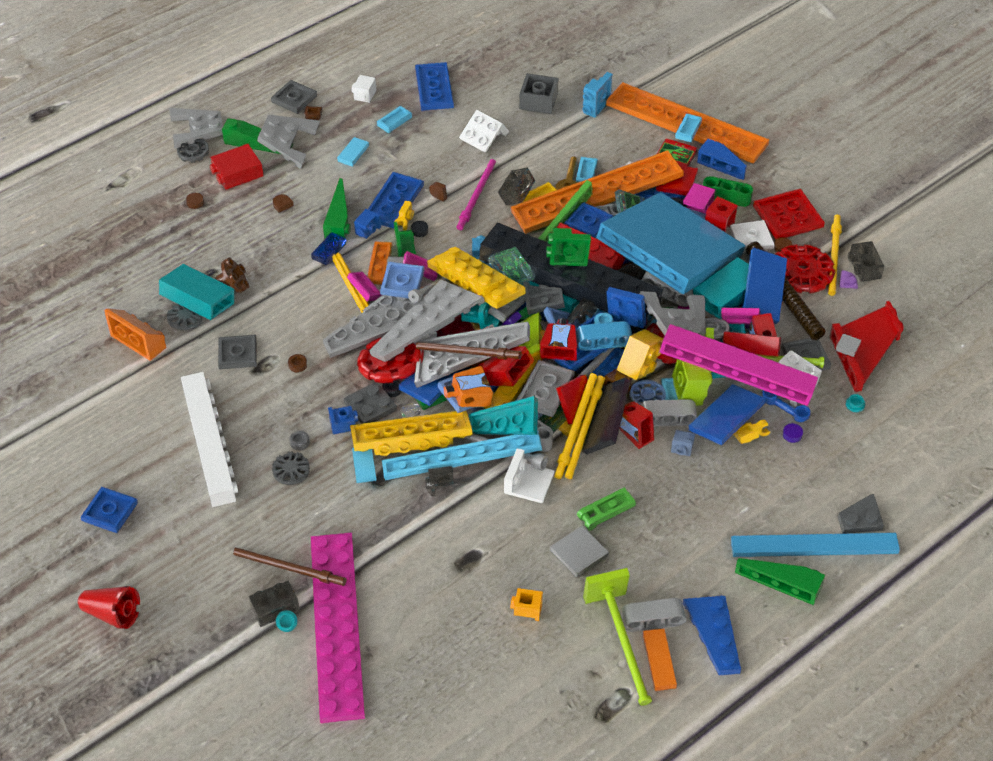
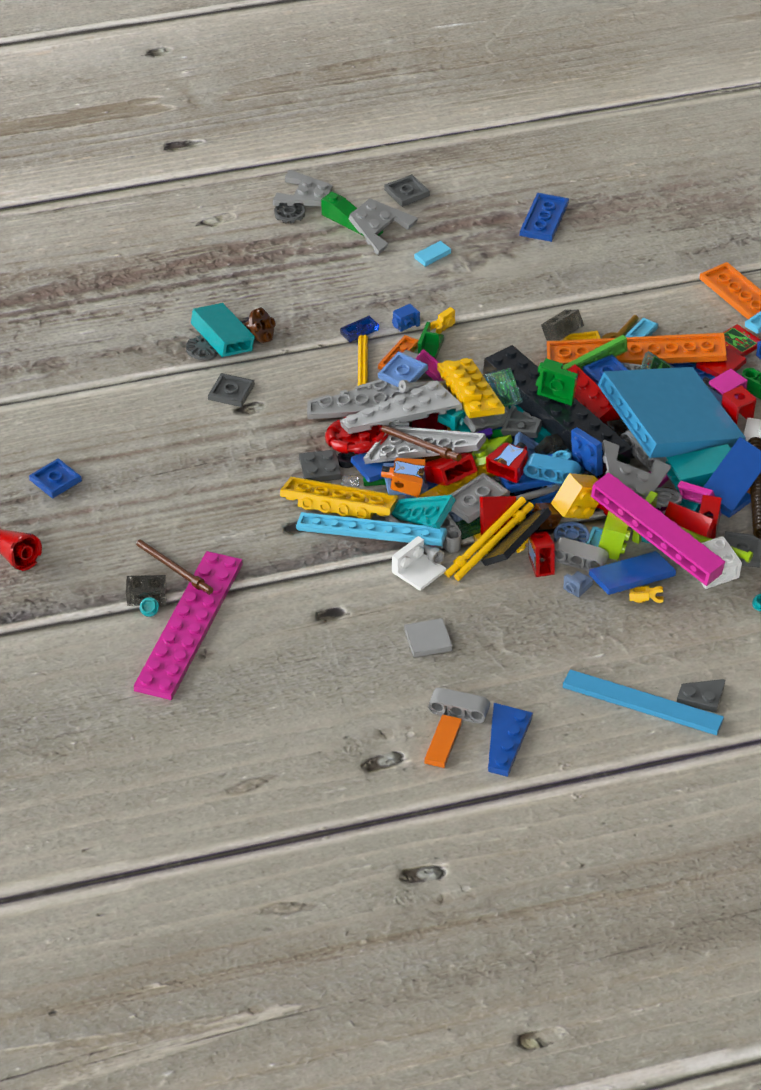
camera: 25 degrees right, 5 degrees down
orange slope [104,308,167,361] -> none
white brick [181,372,238,507] -> none
reddish brown tile [186,193,204,209] -> none
red brick [209,144,264,190] -> none
dark grey wheel [272,451,310,485] -> none
reddish brown tile [273,194,294,213] -> none
reddish brown tile [288,354,307,373] -> none
flat silver tile [289,431,310,451] -> none
reddish brown tile [304,106,323,120] -> none
green slope [323,178,351,241] -> none
blue brick [328,406,359,435] -> none
dark pink tile [347,272,382,302] -> none
white brick [352,75,376,103] -> none
medium azure tile [352,448,376,483] -> none
blue tile [368,172,424,229] -> none
medium azure tile [377,106,412,133] -> none
black tile [411,221,429,237] -> none
clear smoke bracket [425,466,454,496] -> none
reddish brown tile [429,182,447,202] -> none
dark pink bar [456,159,496,231] -> none
white bracket [459,110,509,153] -> none
light orange brick [510,588,543,621] -> none
dark grey brick [519,73,559,114] -> none
bright green plate [577,487,636,531] -> none
dark azure plate [582,72,613,118] -> none
lime tile [583,568,652,706] -> none
green slope [735,558,825,606] -> none
blue bar [762,390,810,422] -> none
dark purple tile [783,423,803,443] -> none

